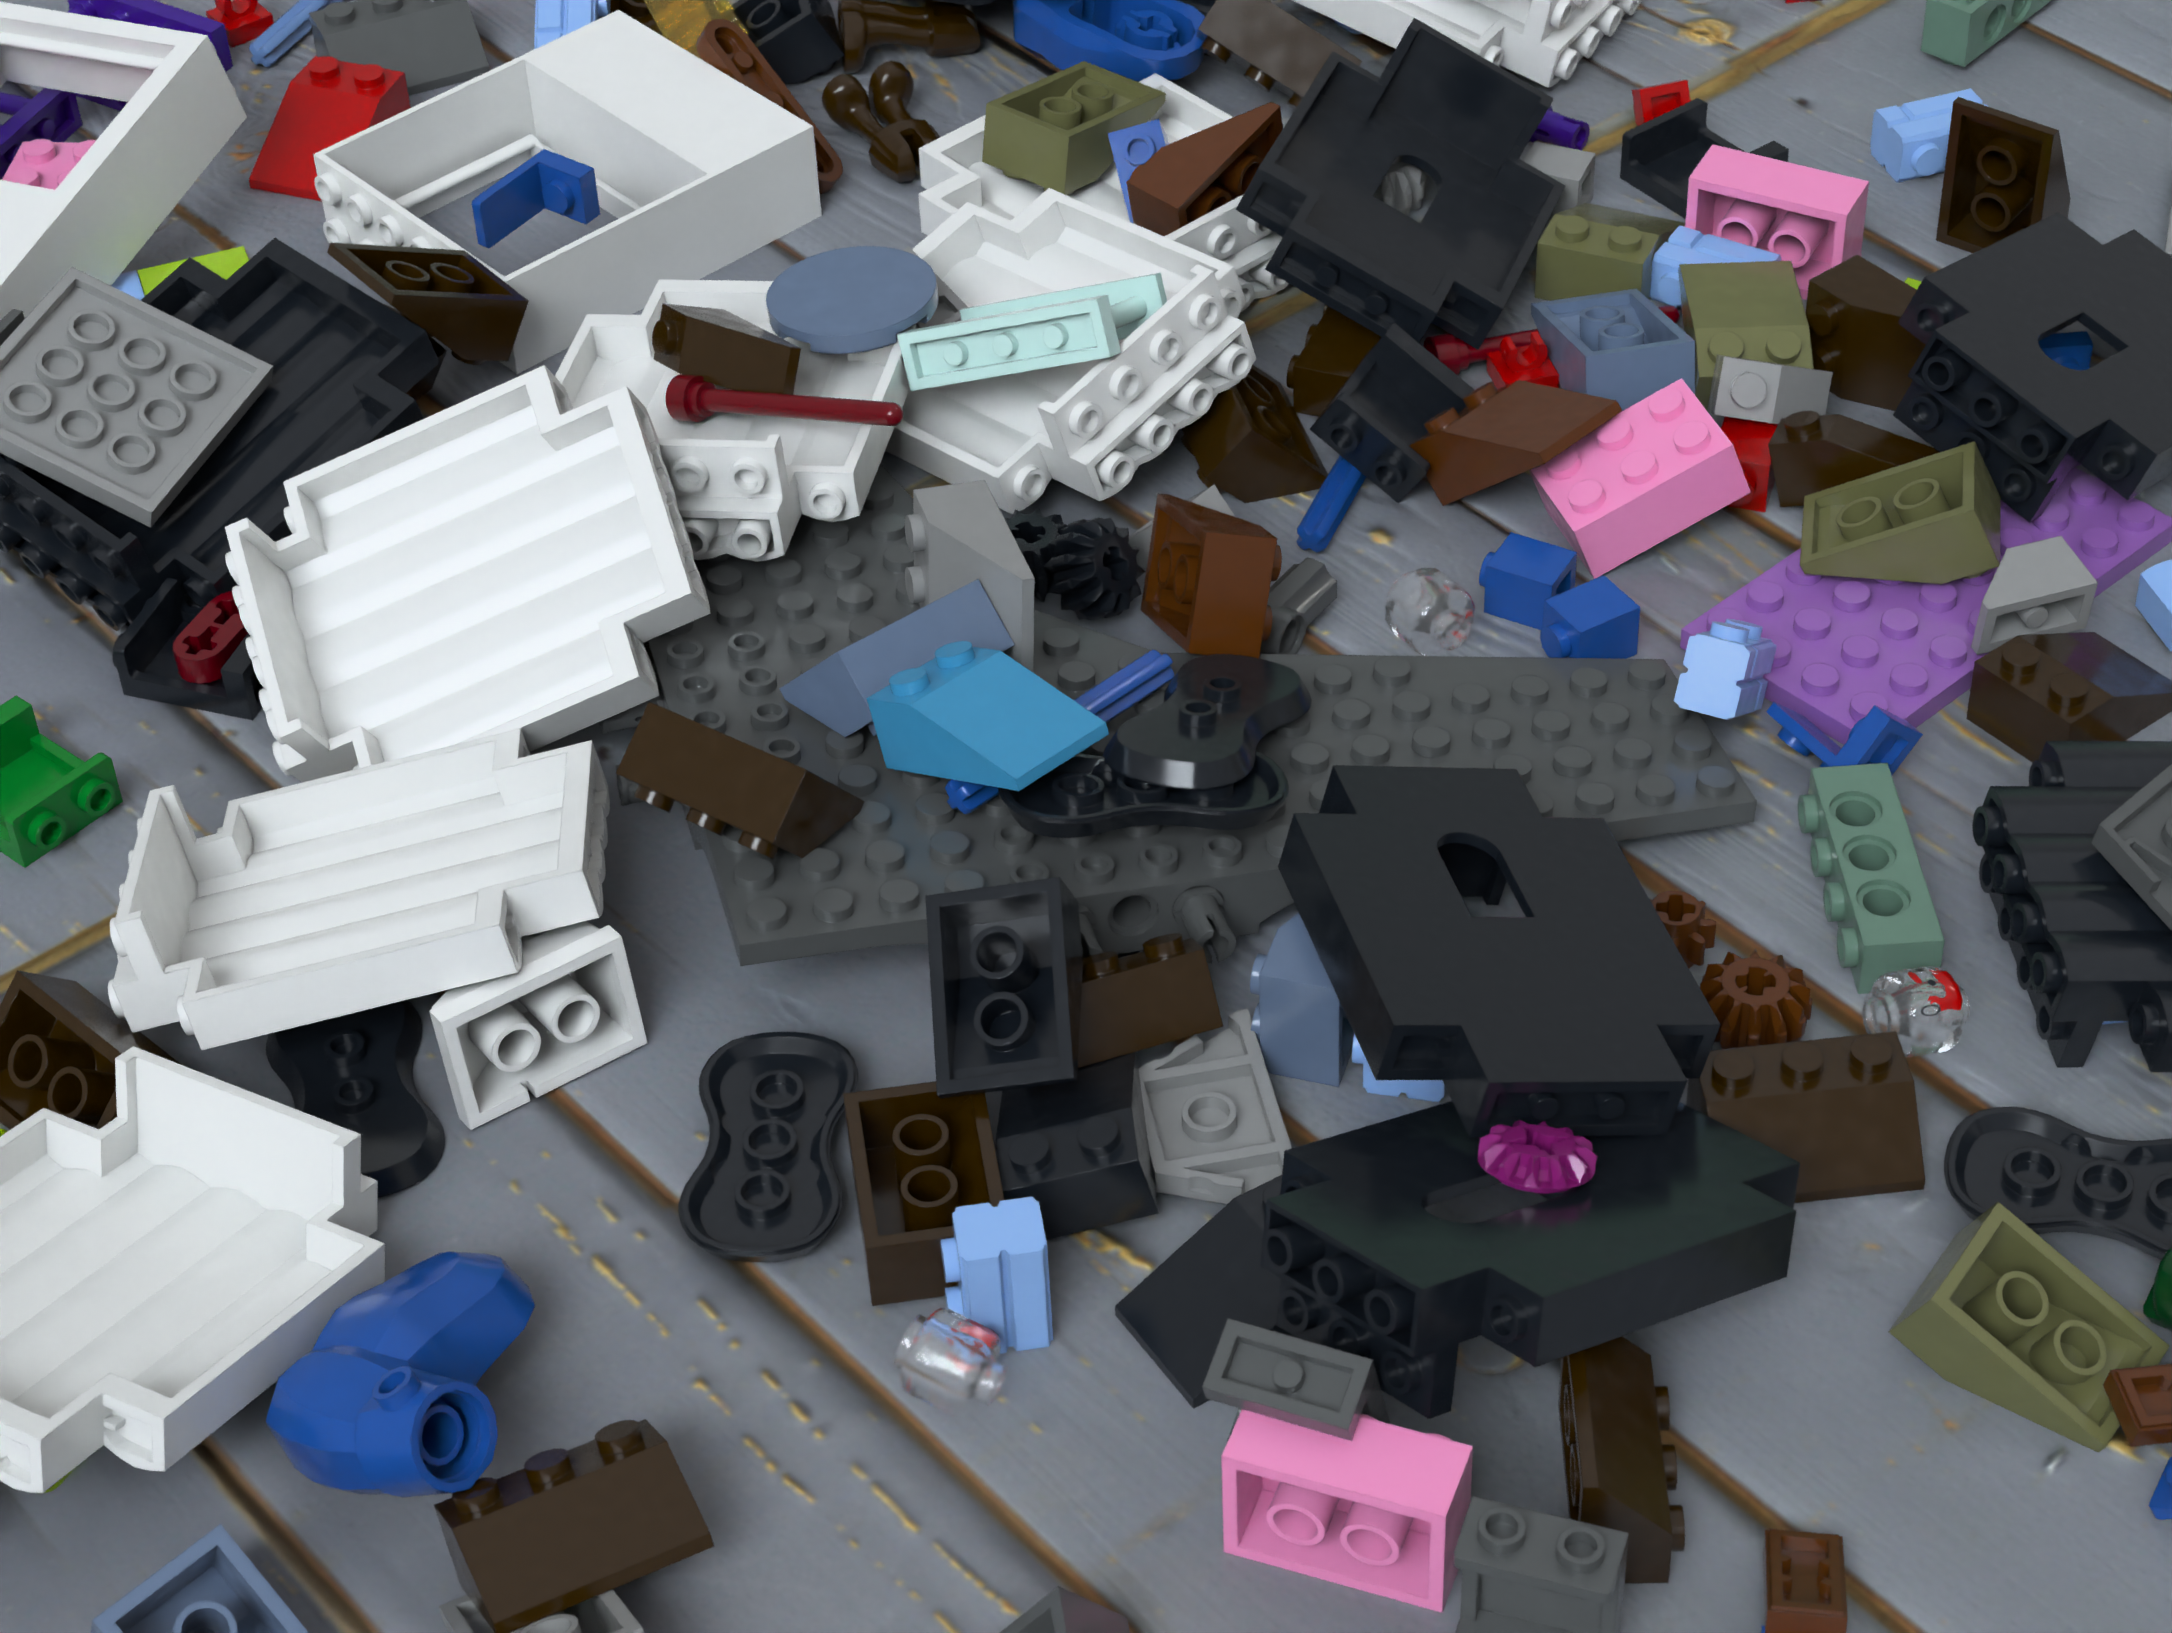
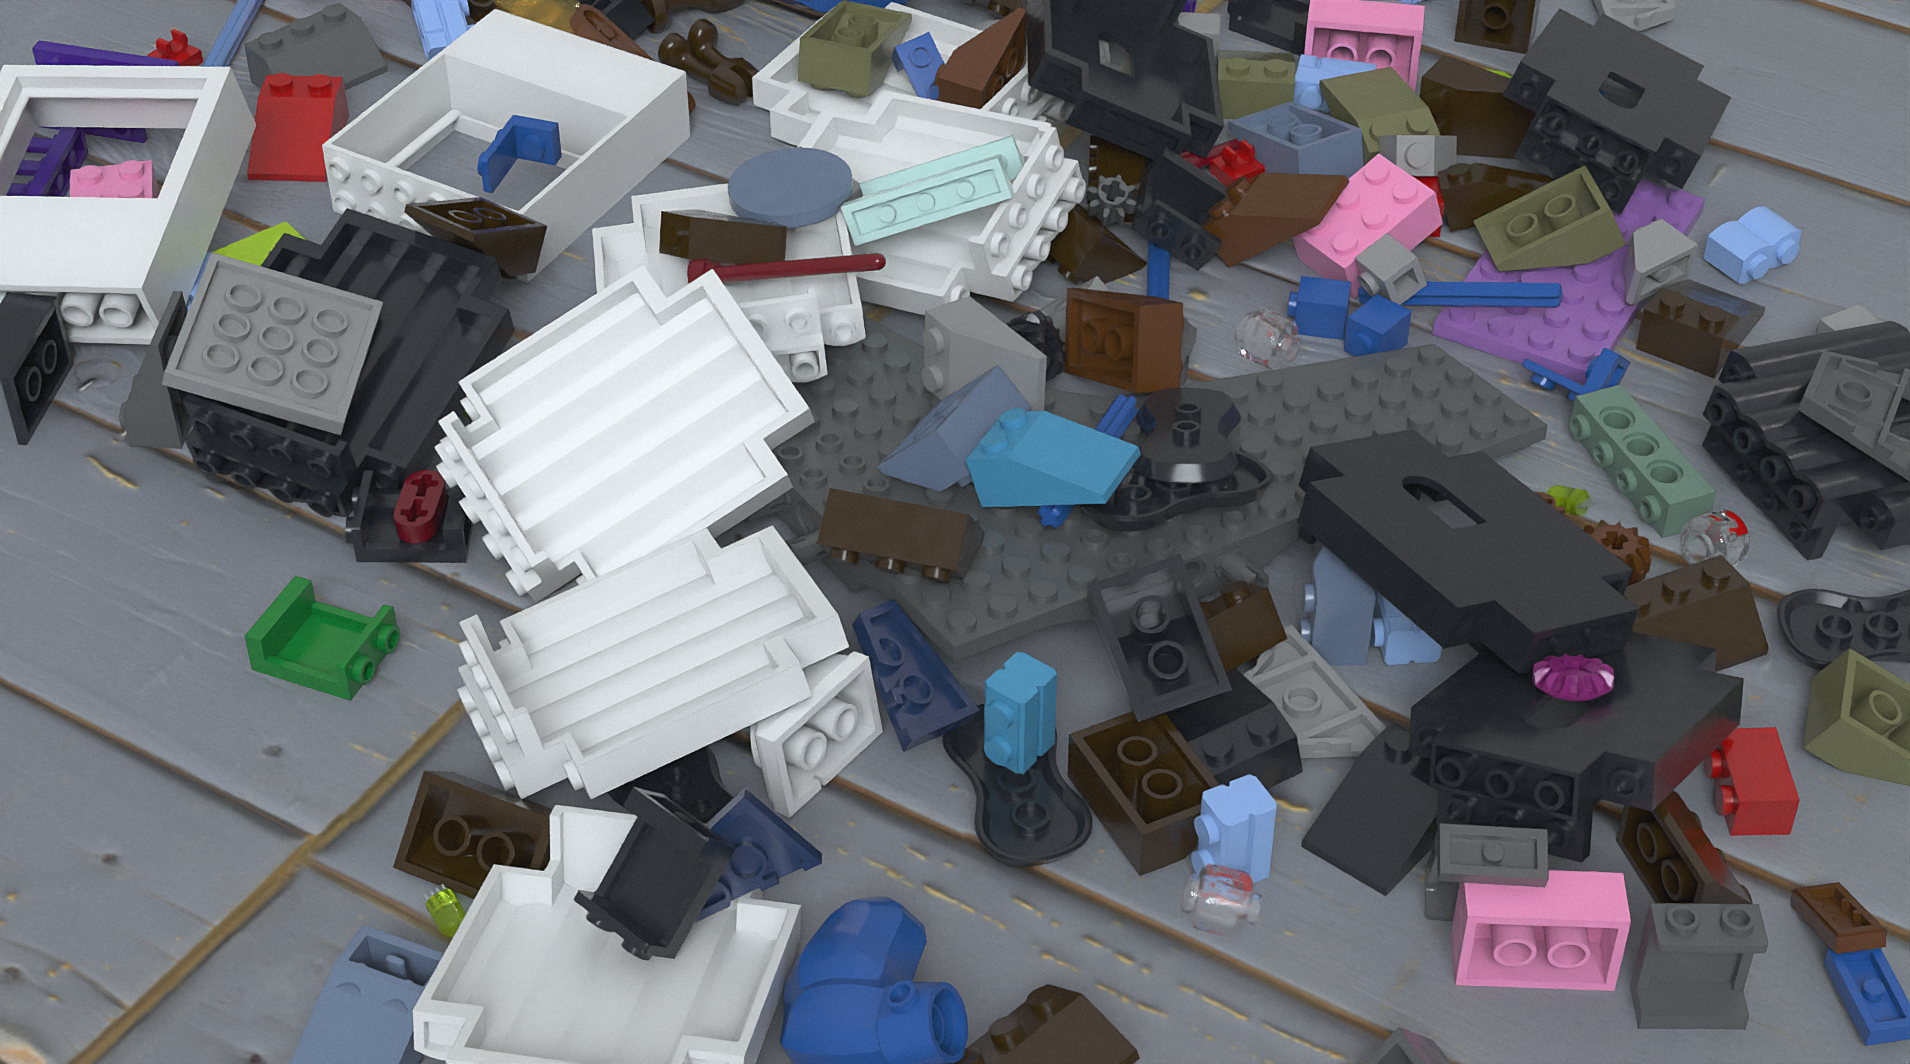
camera: 20 degrees left, 0 degrees up
light blue brick [1674,619,1777,720] -> none
none -> black panel [573,787,737,961]
none -> dark blue wing [695,788,822,923]
none -> dark blue wing [852,600,980,752]
none -> dark azure brick [984,652,1057,774]
none -> dark grey gear [1086,175,1137,226]
none -> light grey brick [1354,233,1427,305]
none -> blue axle [1358,282,1563,308]
none -> clear neon green piece [1546,485,1595,516]
none -> red brick [1704,727,1800,836]

